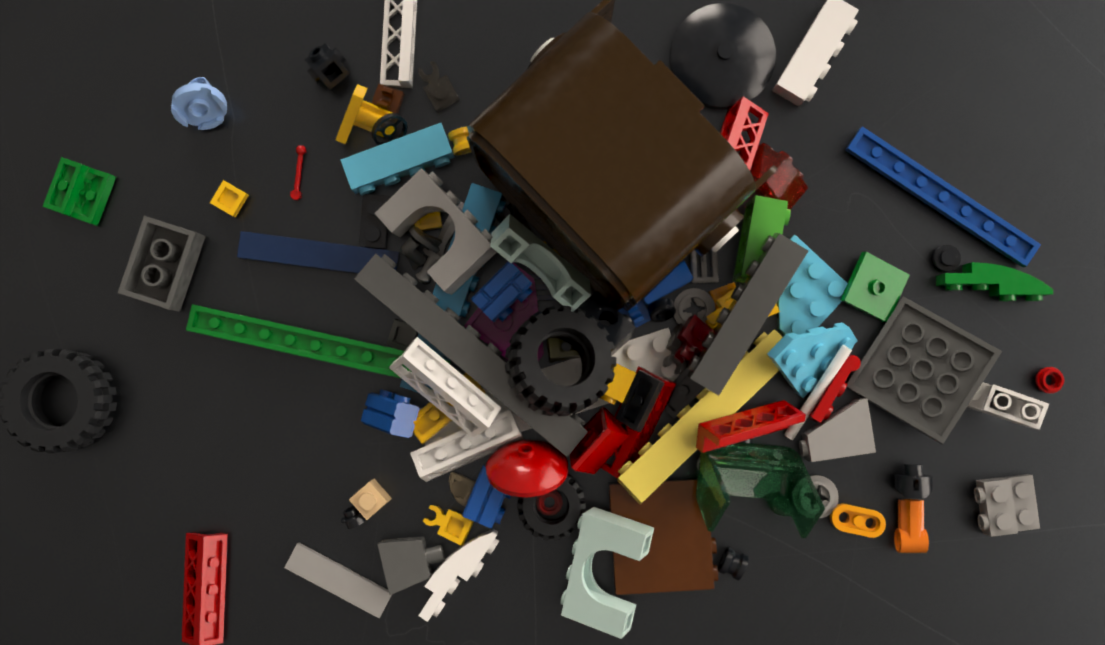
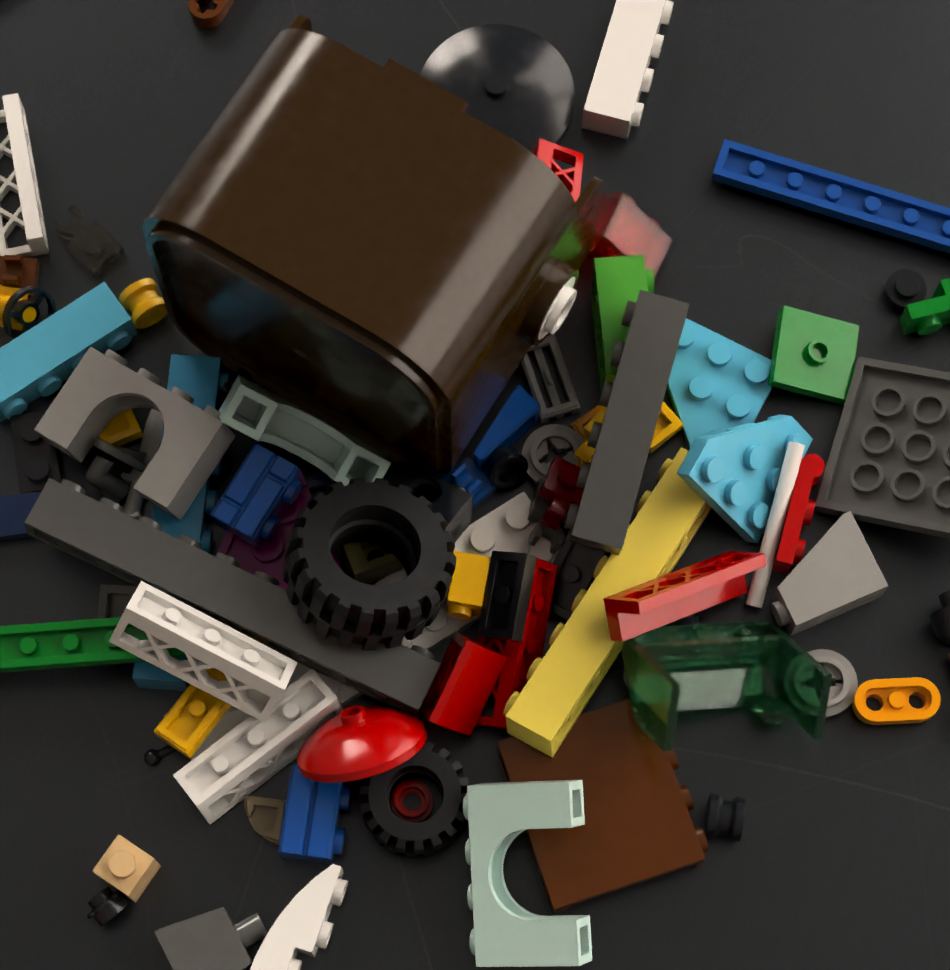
camera: 15 degrees left, 15 degrees down
blue brick [361,389,420,438] -> none
yellow plate [423,505,474,546] -> none

